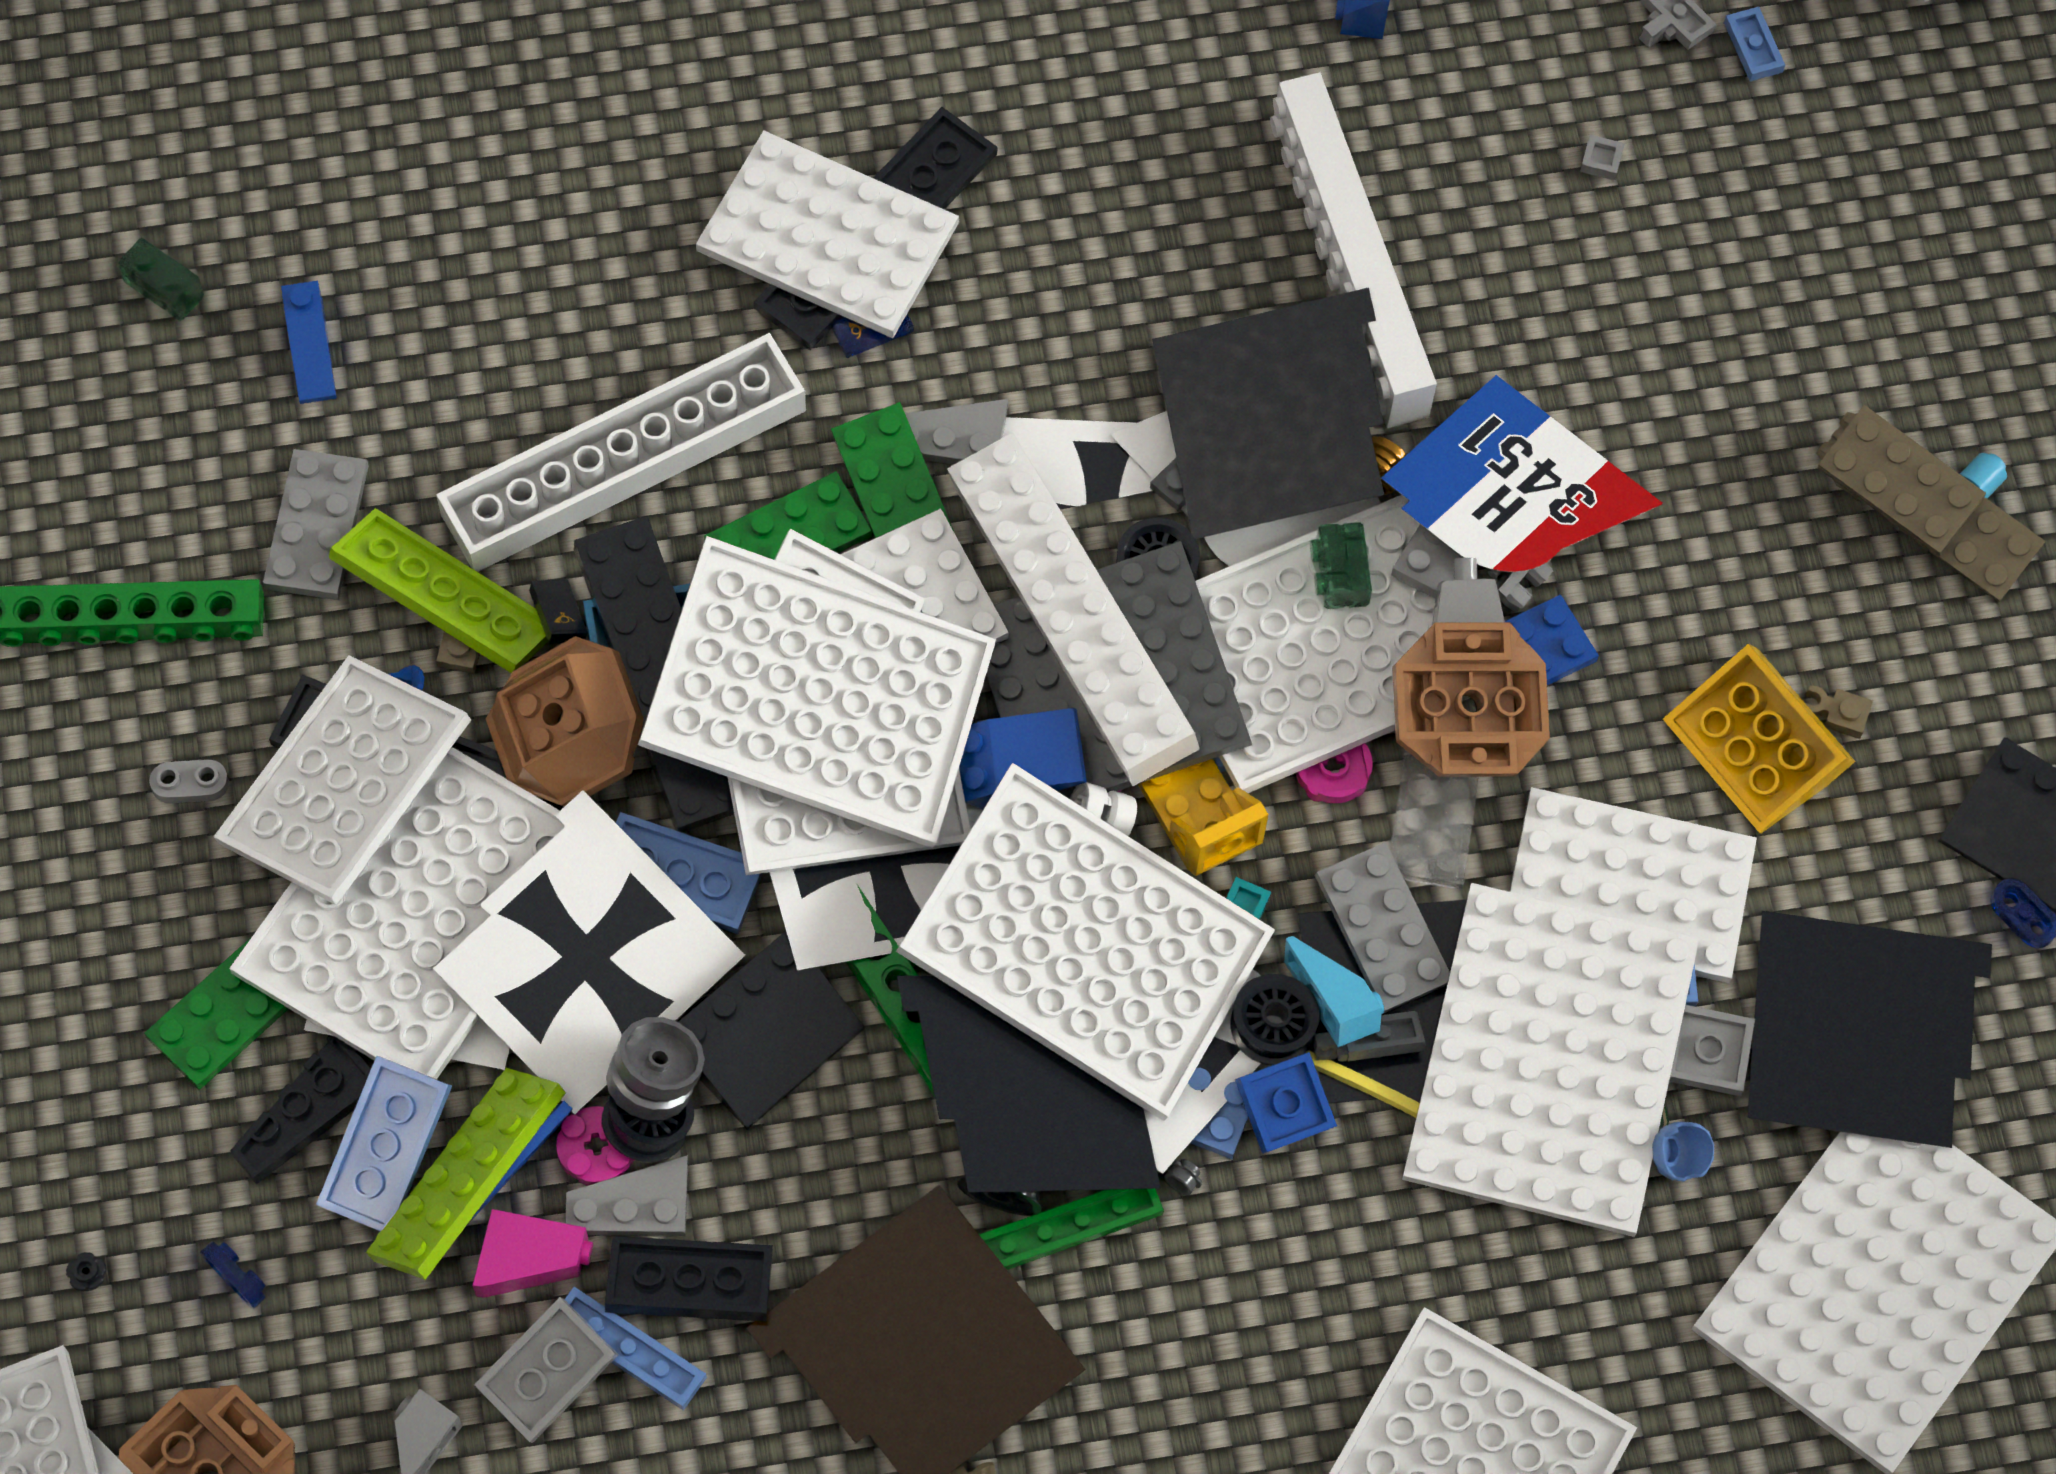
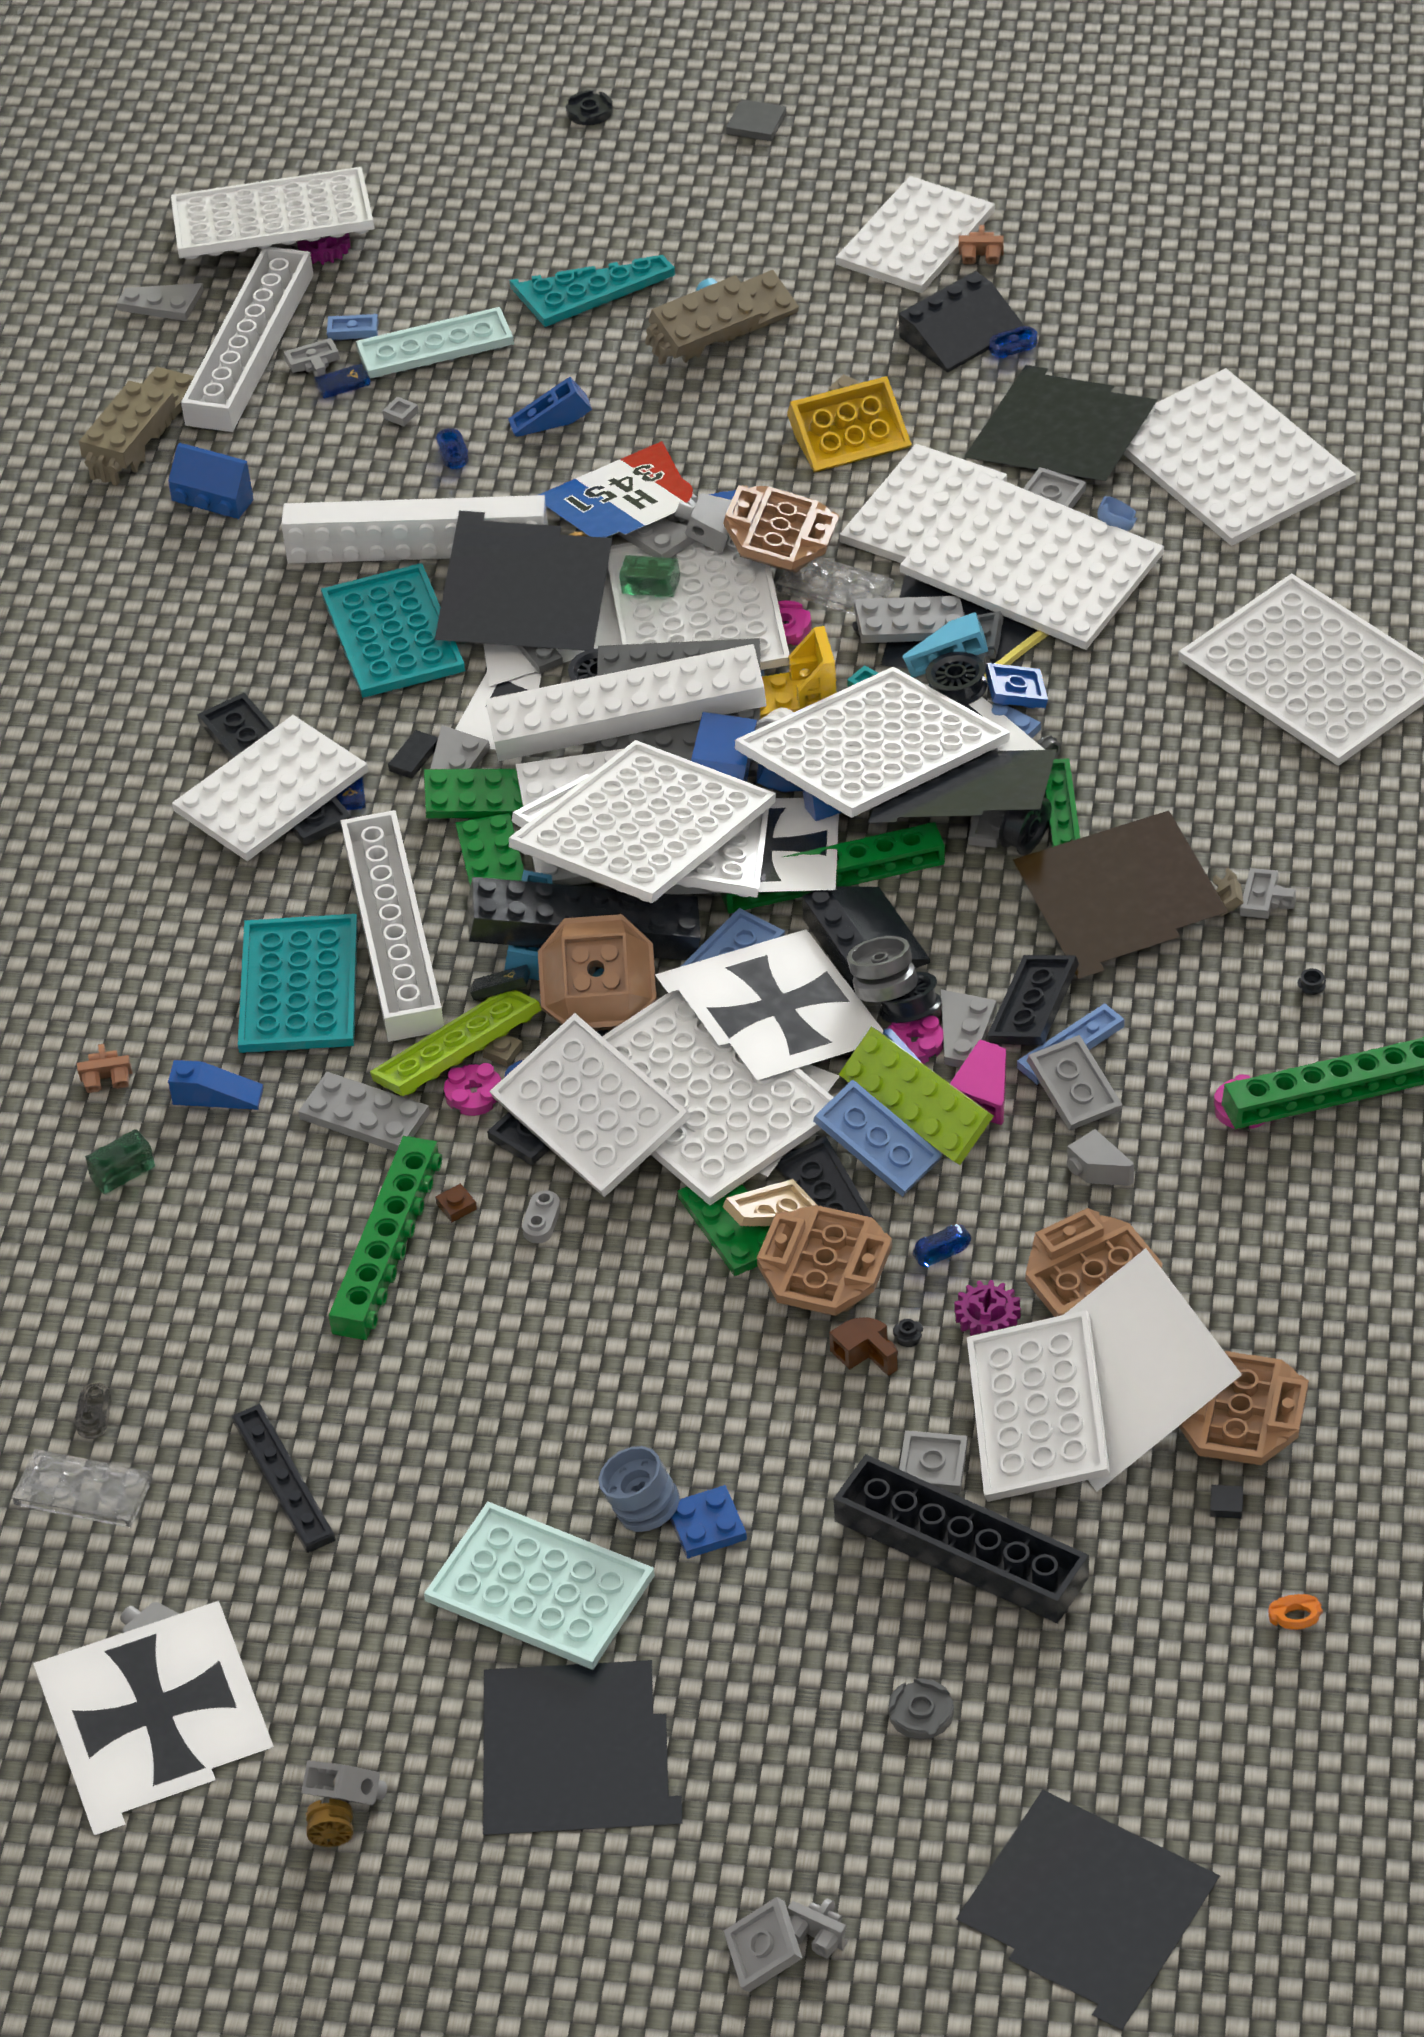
camera: 65 degrees left, 20 degrees down
none -> nougat hips [77,1044,133,1093]
none -> teal plate [238,914,358,1053]
none -> clear blue tile [314,363,371,399]
none -> teal plate [321,563,465,698]
none -> light aqua plate [356,307,514,379]
none -> black tile [388,730,438,779]
none -> reddish brown plate [435,1183,477,1223]
none -> clear blue plate [436,428,469,469]
none -> dark pink plate [444,1063,501,1116]
none -> blue slope [508,377,592,437]
none -> teal wing [509,255,675,327]
none -> tan wing [723,1179,817,1226]
none -> medium nougat piece [757,1205,892,1316]
none -> reddish brown brick [829,1317,898,1376]
none -> magenta gear [954,1280,1021,1336]

